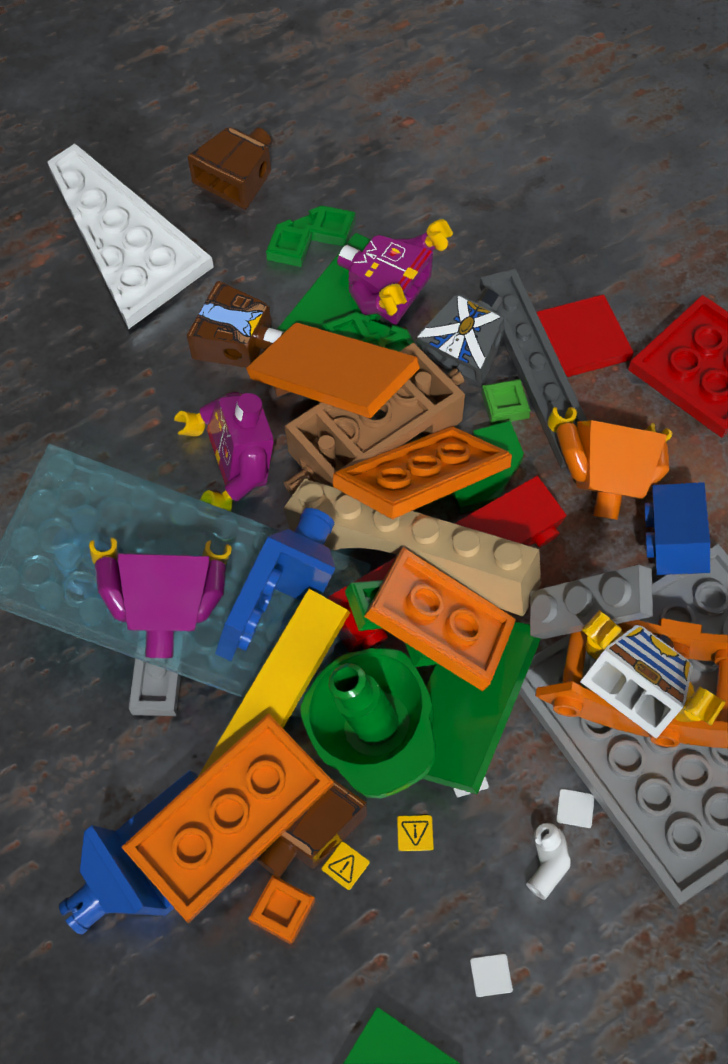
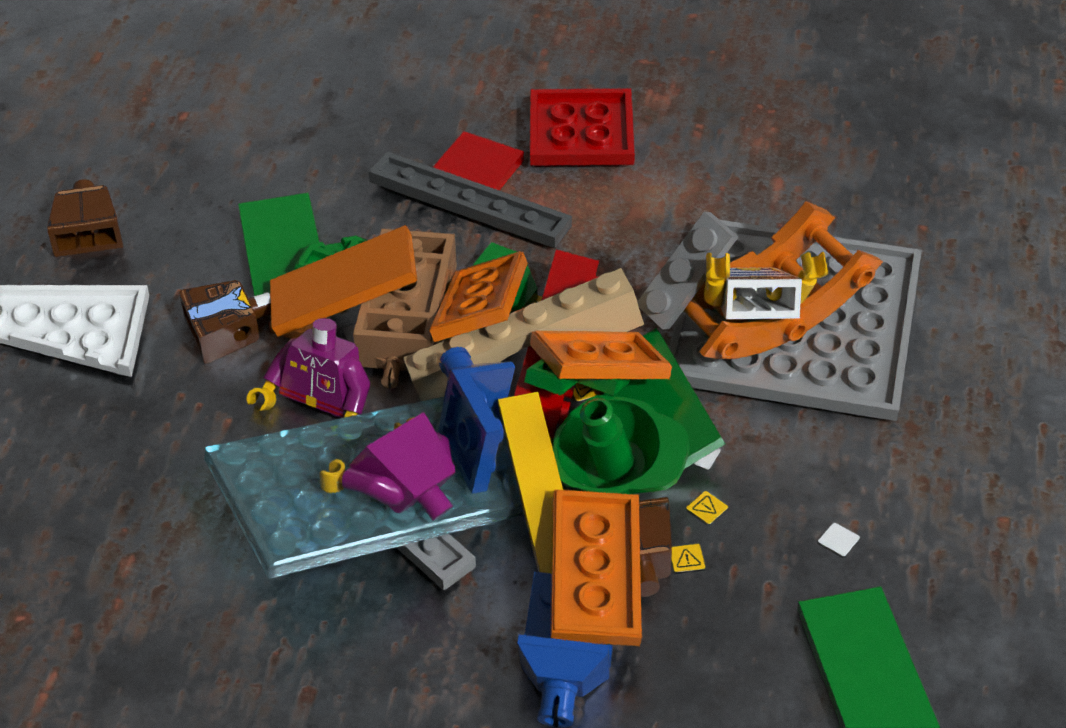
camera: 45 degrees left, 15 degrees down
orange tile [248,875,315,945] -> none
green tile [266,205,356,267] -> none
magenta torso [337,219,453,325] -> none
torso [416,289,504,387] -> none
bright green tile [481,379,530,425] -> none
white arm [526,823,571,900] -> none
orange torso [547,407,672,520] -> none
white sticker [557,789,595,828] -> none
blue brick [645,482,710,575] -> none

